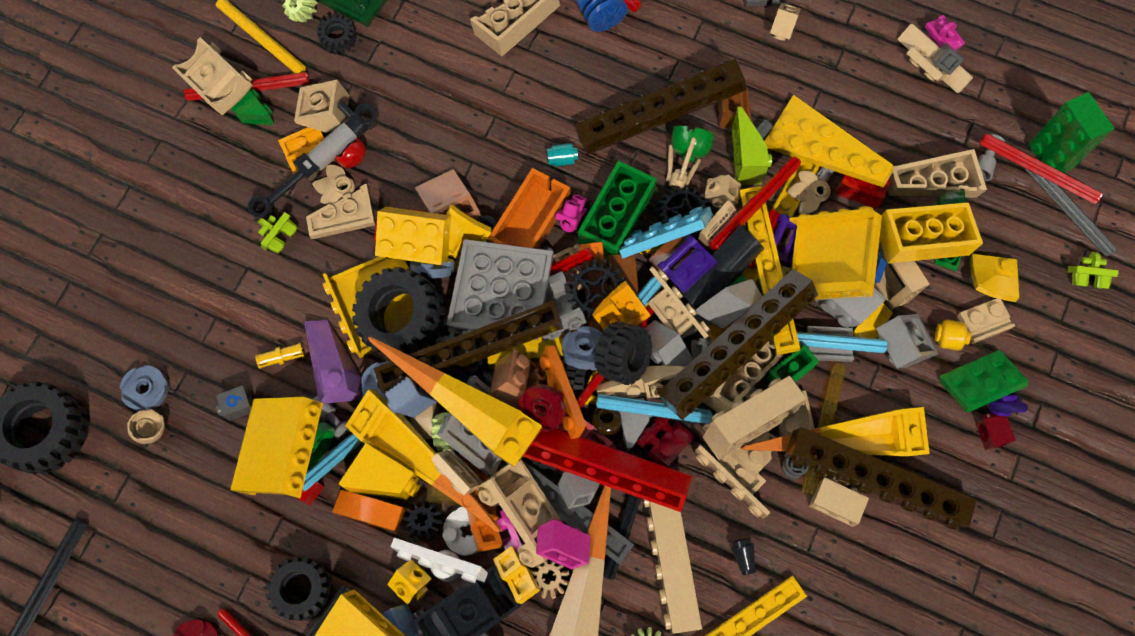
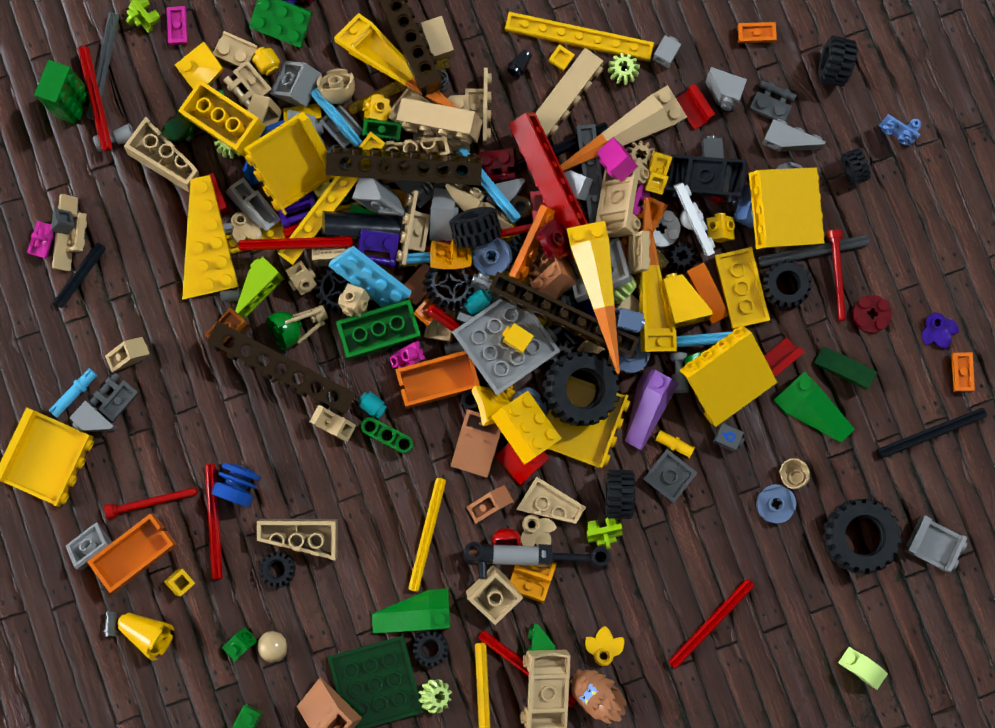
camera: 135 degrees left, 10 degrees up
none -> black axle [54,243,106,308]
none -> dark pink plate [167,6,188,45]
none -> tan plate [223,60,272,109]
none -> light grey slope [225,177,281,231]
none -> tan brick [310,405,356,442]
none -> tan cylinder [317,69,355,104]
none -> tan brick [338,283,370,317]
none -> green beam [361,418,414,454]
none -> yellow brick [362,94,391,121]
none -> green wedge [372,588,451,633]
none -> yellow axle [408,478,446,592]
none -> teal brick [464,288,493,316]
none -> nougat slope [467,485,514,523]
none -> yellow brick [502,323,534,354]
none -> yellow plate [549,44,575,71]
none -> nougat head [570,669,627,724]
none -> yellow plate [585,626,625,666]
none -> black tyre [605,470,635,519]
none -> dark grey plate [643,449,697,503]
none -> red axle [669,579,755,669]
none -> yellow plate [714,247,770,330]
none -> red panel [764,338,804,377]
none -> green wedge [773,371,855,443]
none -> dark green slope [813,347,878,391]

